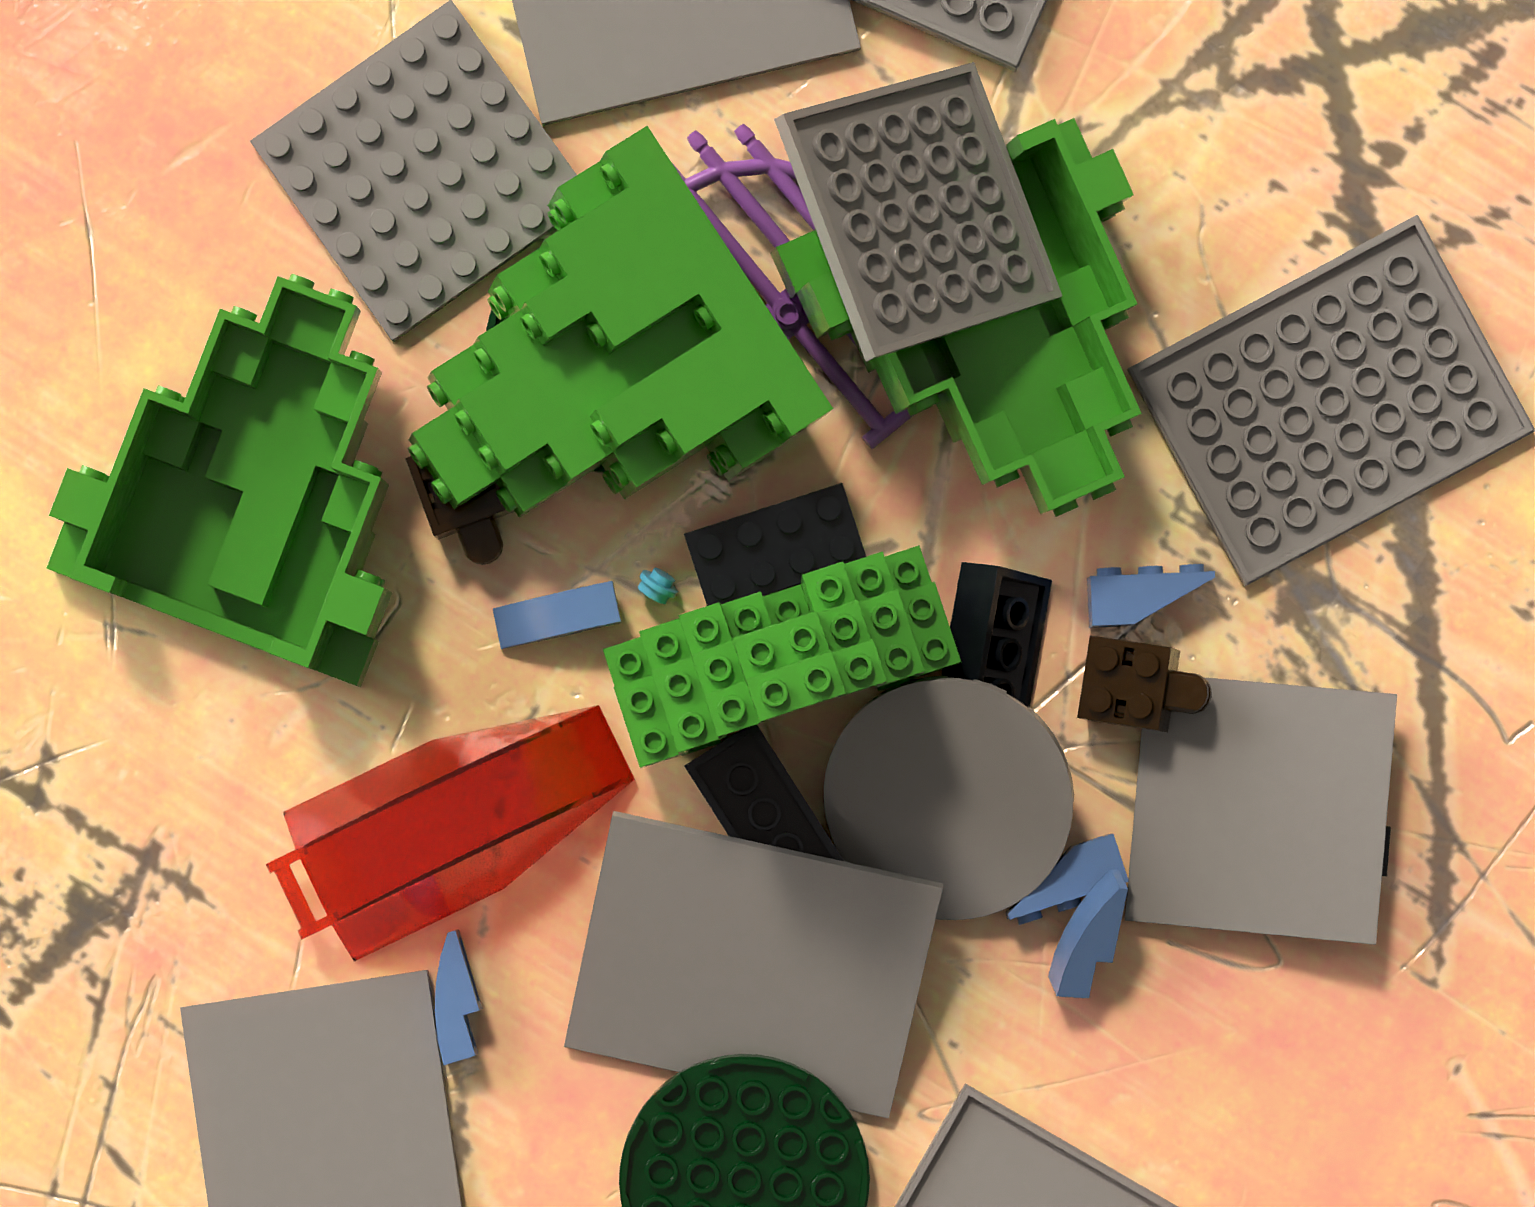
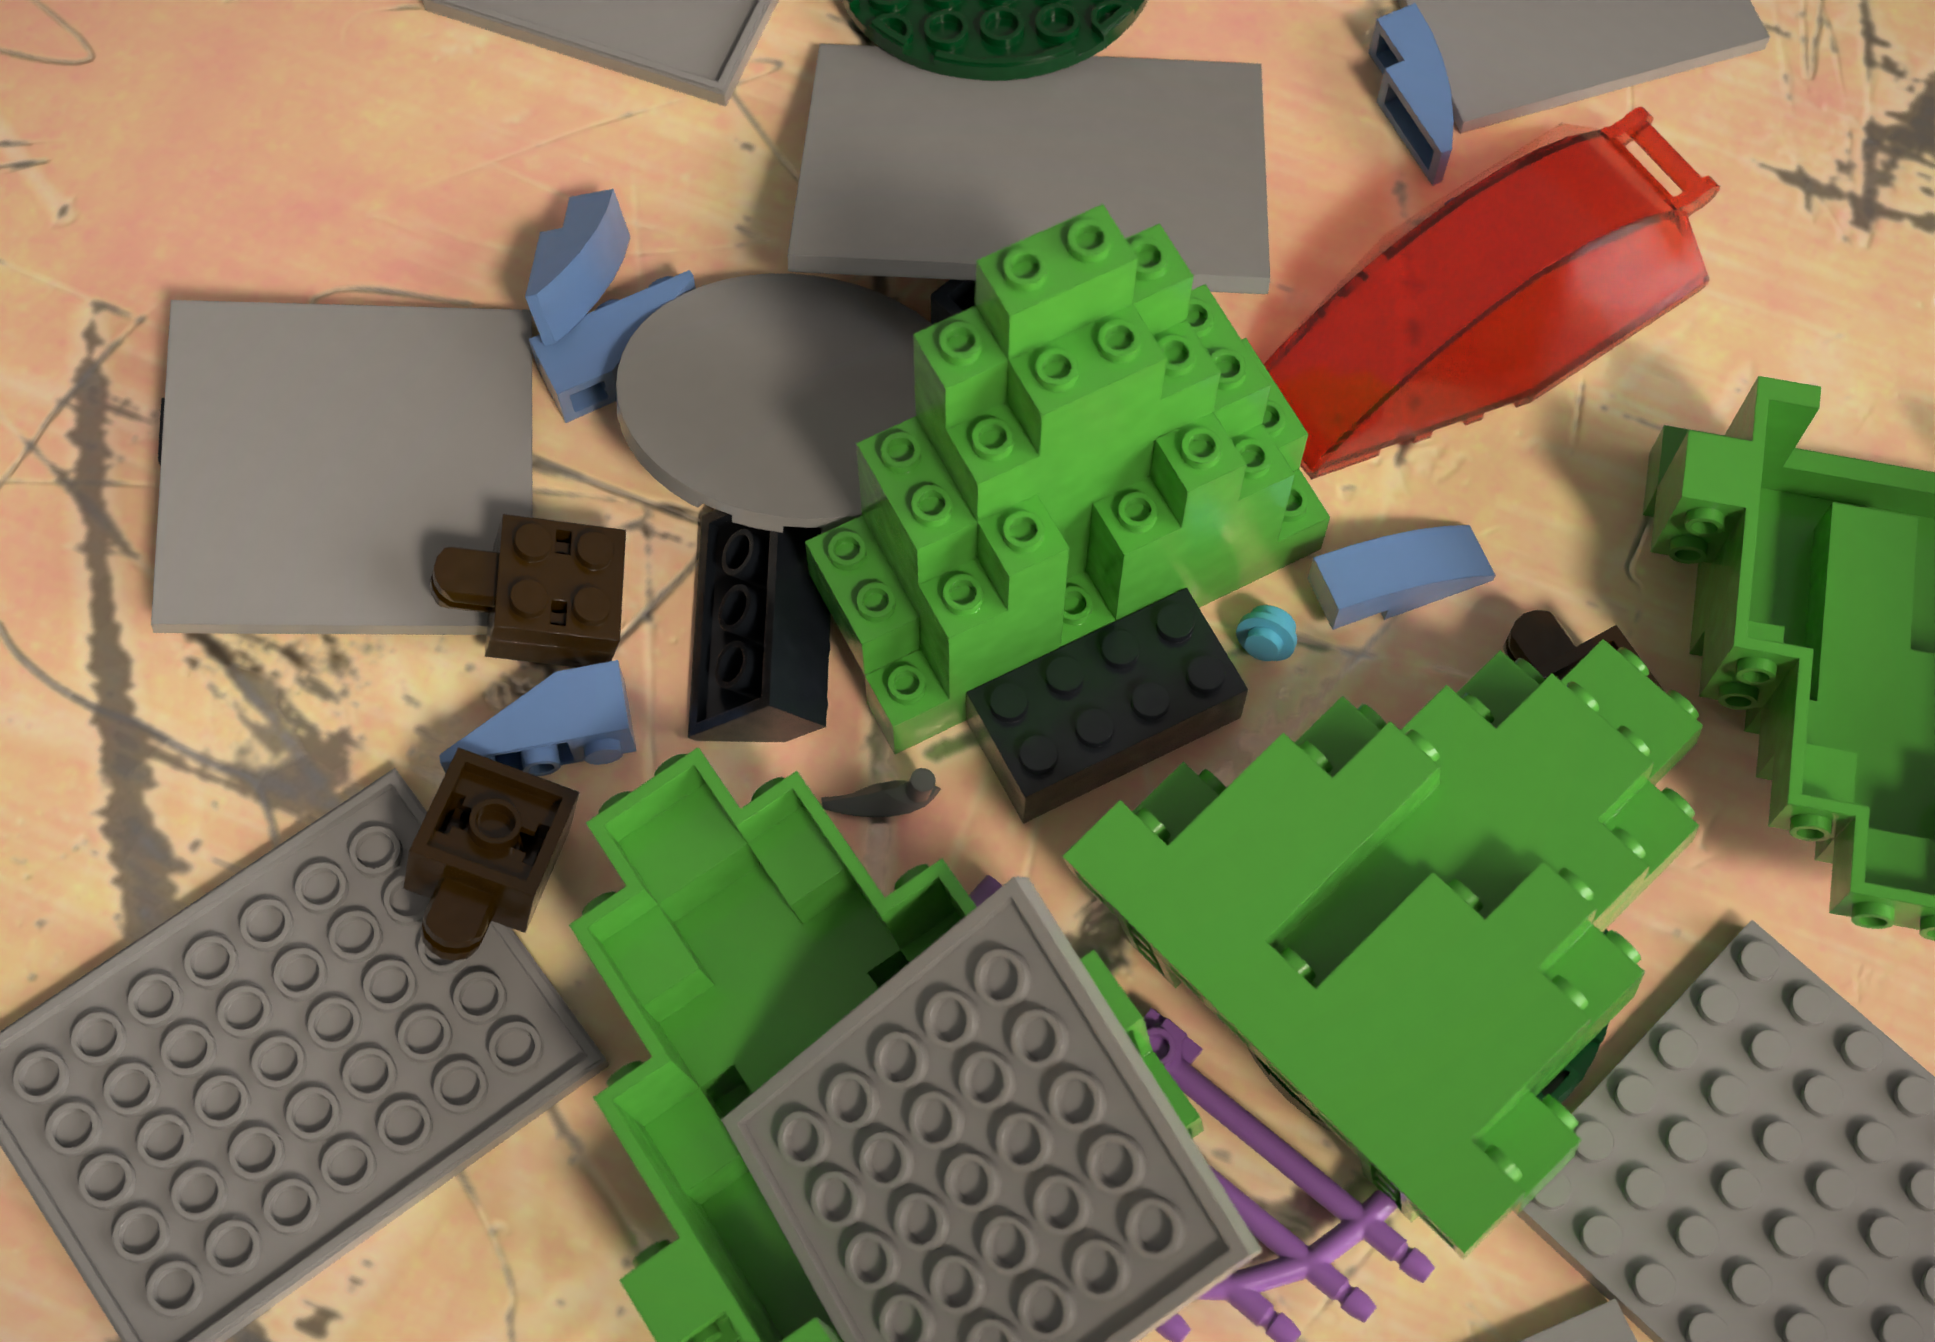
camera: 170 degrees right, 20 degrees down
none -> dark brown brick [403,747,579,961]
none -> dark grey bar [821,768,941,817]

